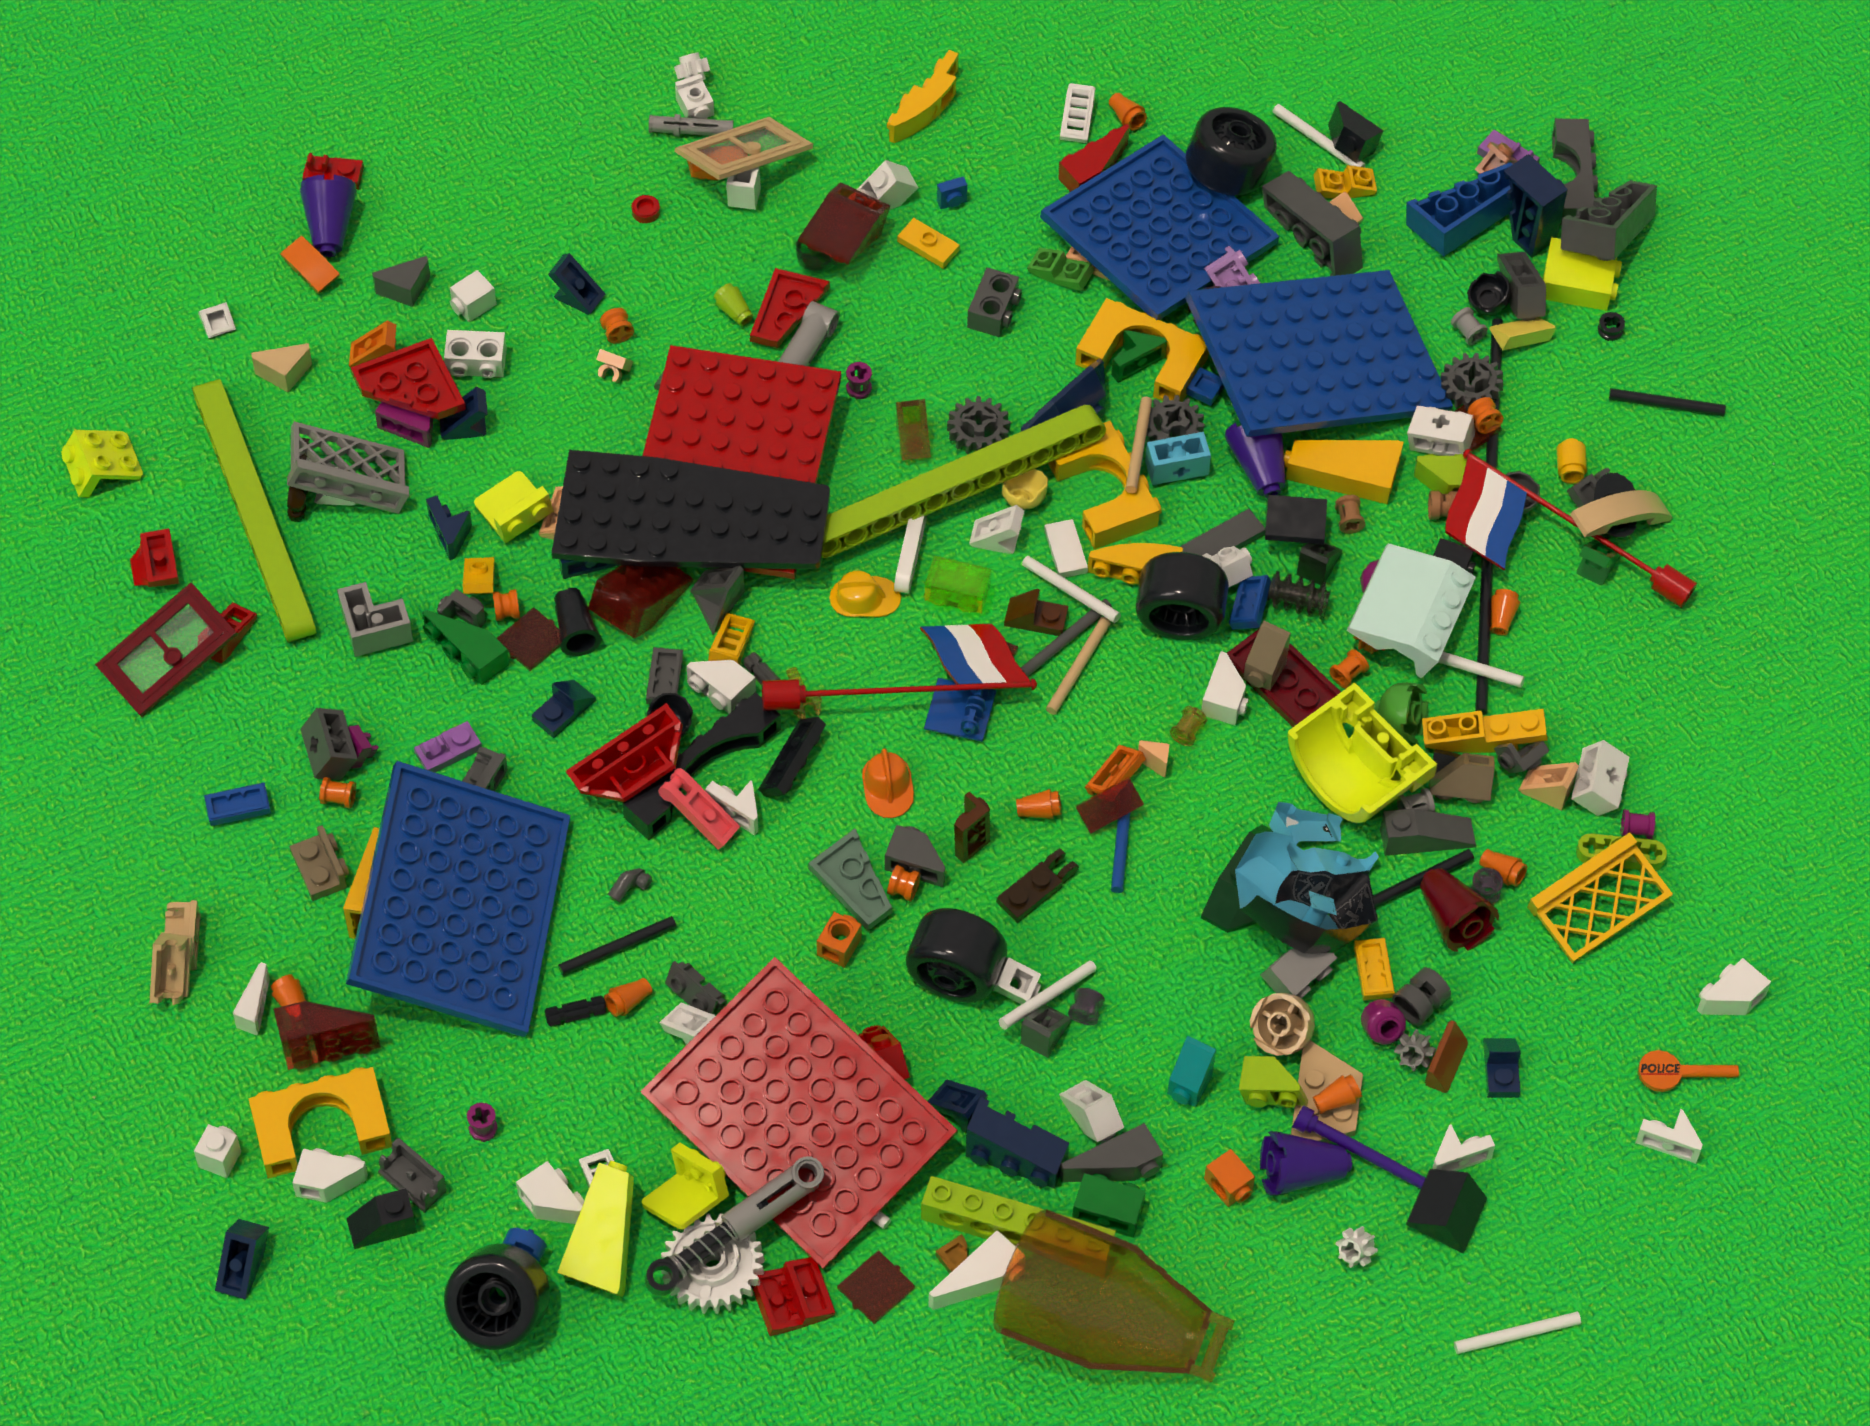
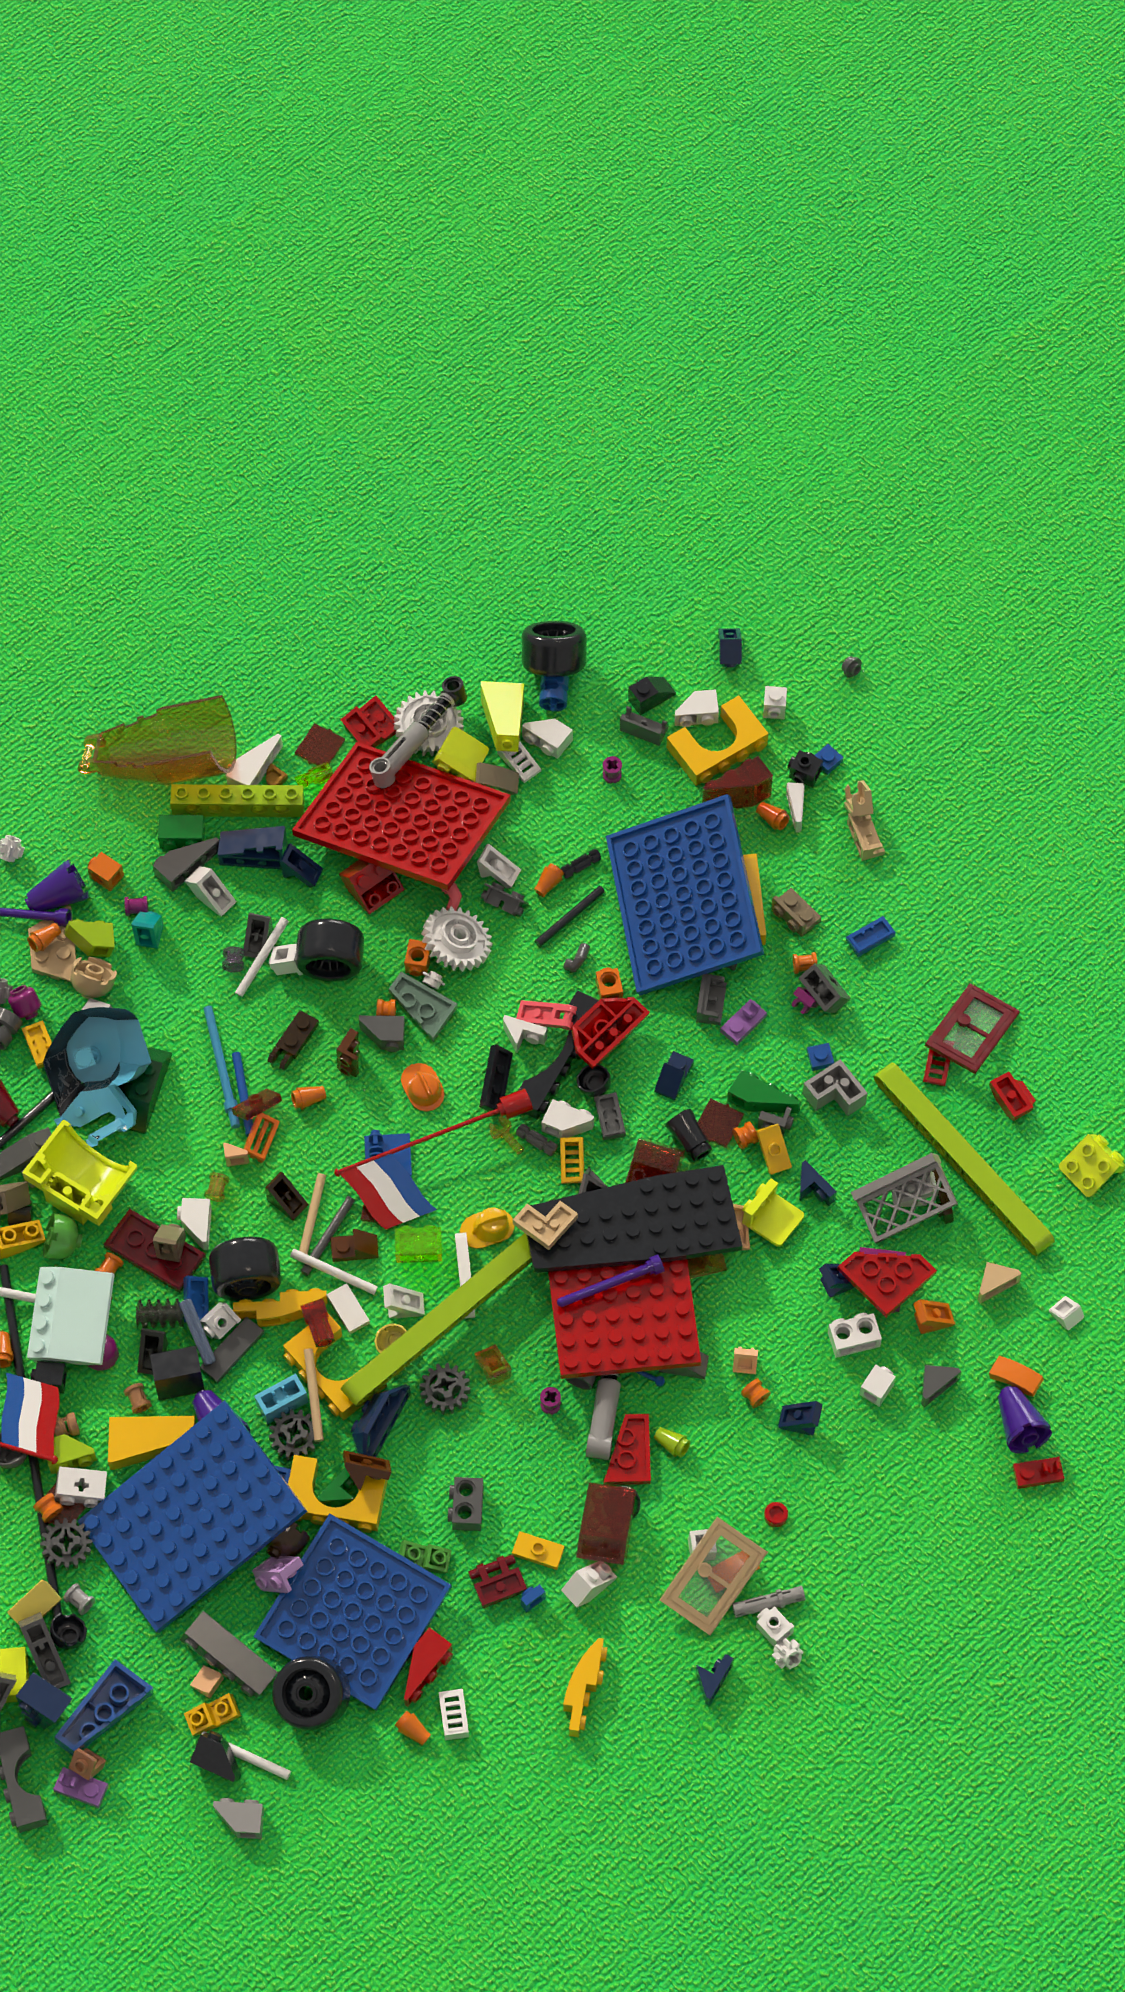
camera: 165 degrees right, 5 degrees up
none -> magenta bush [125,896,148,916]
none -> sand blue axle [180,1299,216,1366]
none -> dark azure bar [204,1006,240,1129]
none -> light grey slope [213,1798,264,1839]
none -> dark brown slope [265,1172,309,1220]
none -> clear neon green plate [294,762,333,788]
none -> clear red piece [300,1298,335,1347]
none -> reddish brown slope [343,1450,391,1491]
none -> white gear [421,906,492,972]
none -> white plate [422,971,445,990]
none -> dark red plate [468,1554,527,1608]
none -> dark tan slope [475,763,519,795]
none -> tan plate [513,1201,578,1250]
none -> dark purple piece [557,1254,664,1307]
none -> orange brick [596,968,623,999]
none -> dark blue slope [696,1654,734,1706]
none -> black brick [787,750,823,788]
none -> blue plate [807,1043,834,1071]
none -> blue plate [815,744,844,775]
none -> dark grey plate [842,656,862,677]

